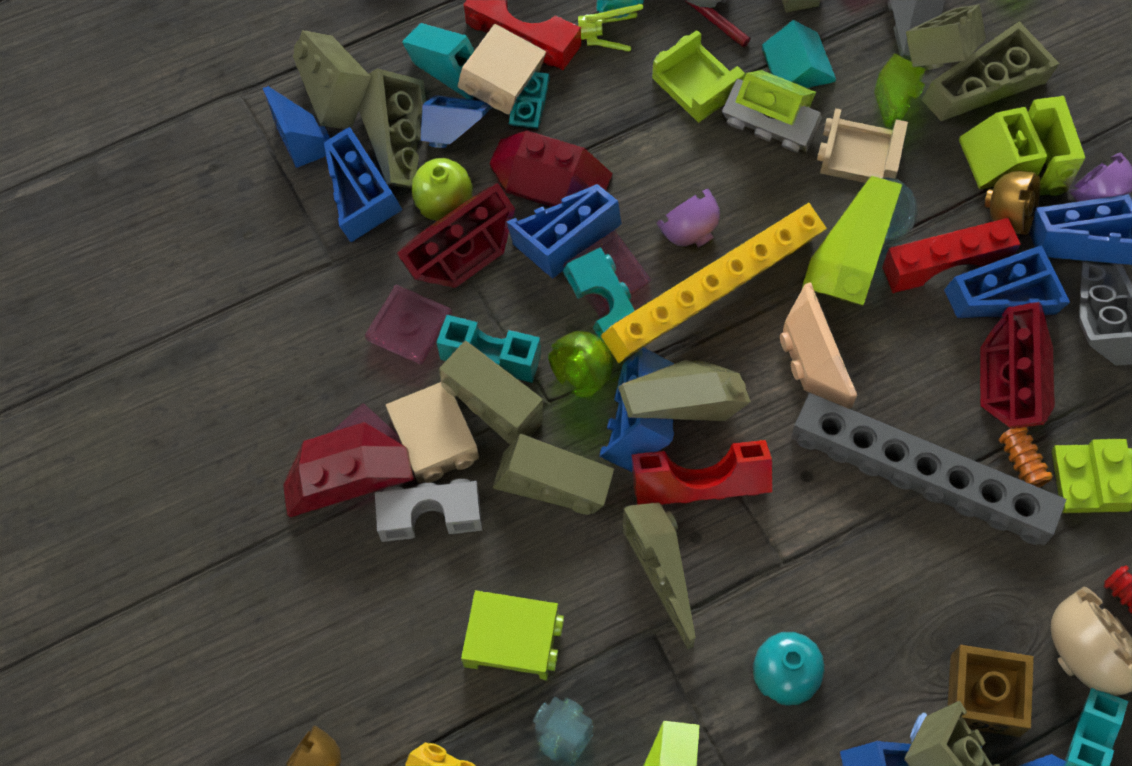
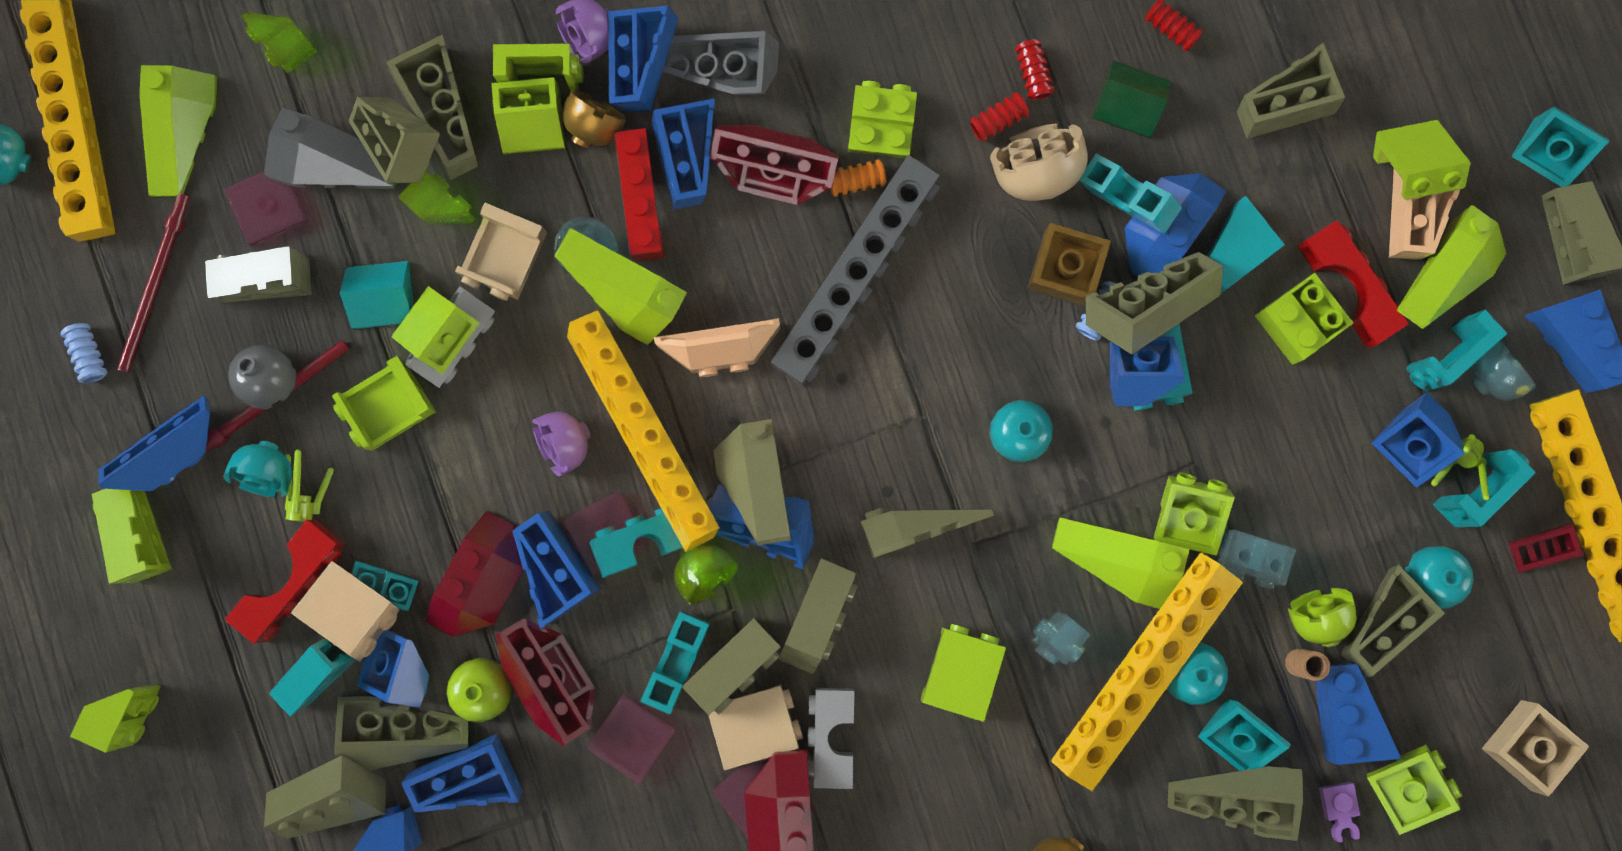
camera: 85 degrees left, 20 degrees up
red arch [632,440,772,505] -> none

